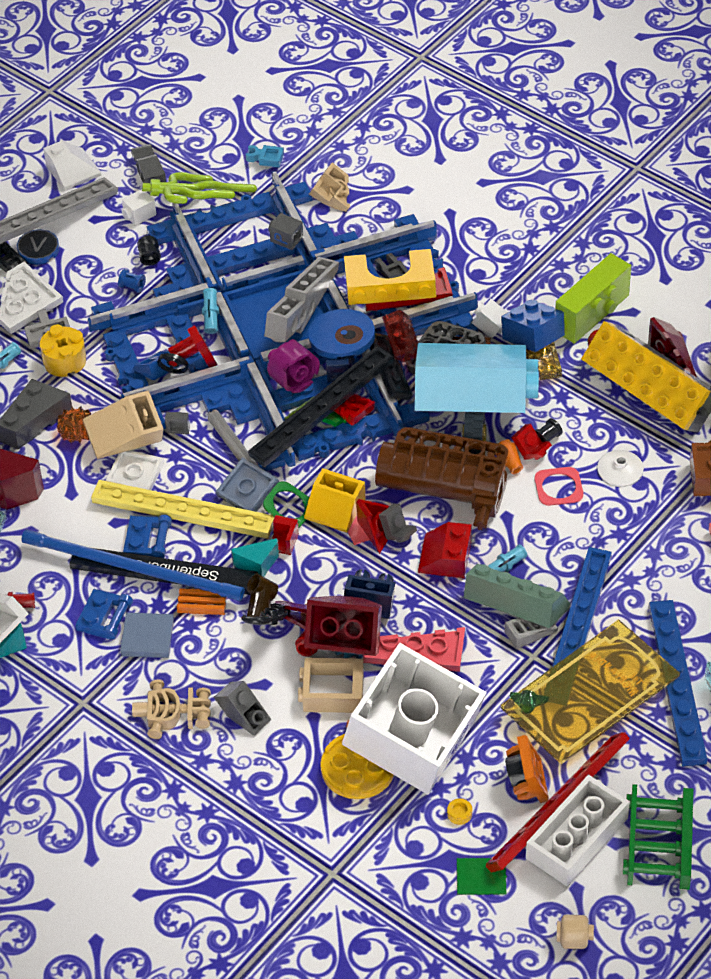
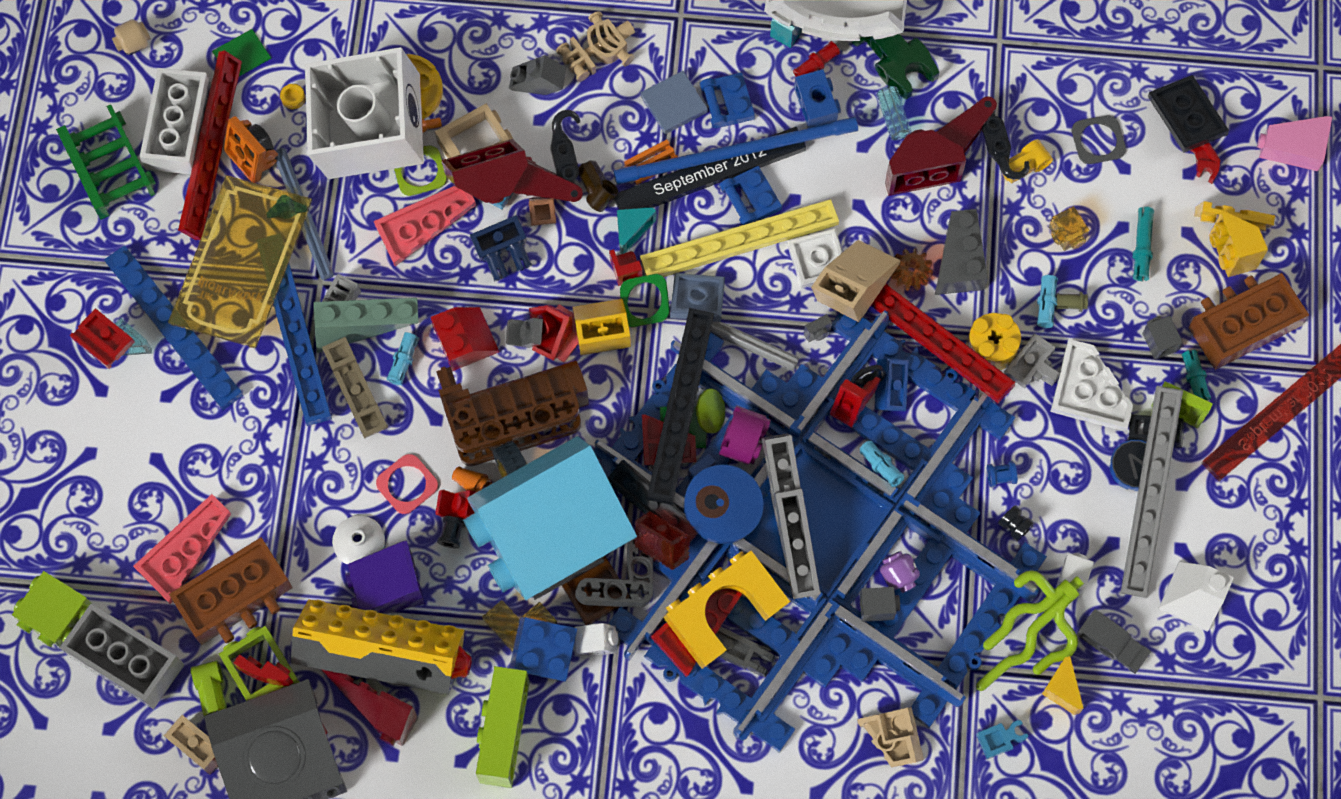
camera: 145 degrees right, 20 degrees up
none -> sand blue axle [275,148,334,280]
none -> dark tan slope [322,337,388,439]
none -> dark purple slope [345,540,425,614]
none -> blue brick [794,70,841,128]
none -> red tile [871,284,1015,403]
none -> medium lavender head [880,551,920,593]
none -> yellow slope [1042,656,1084,715]

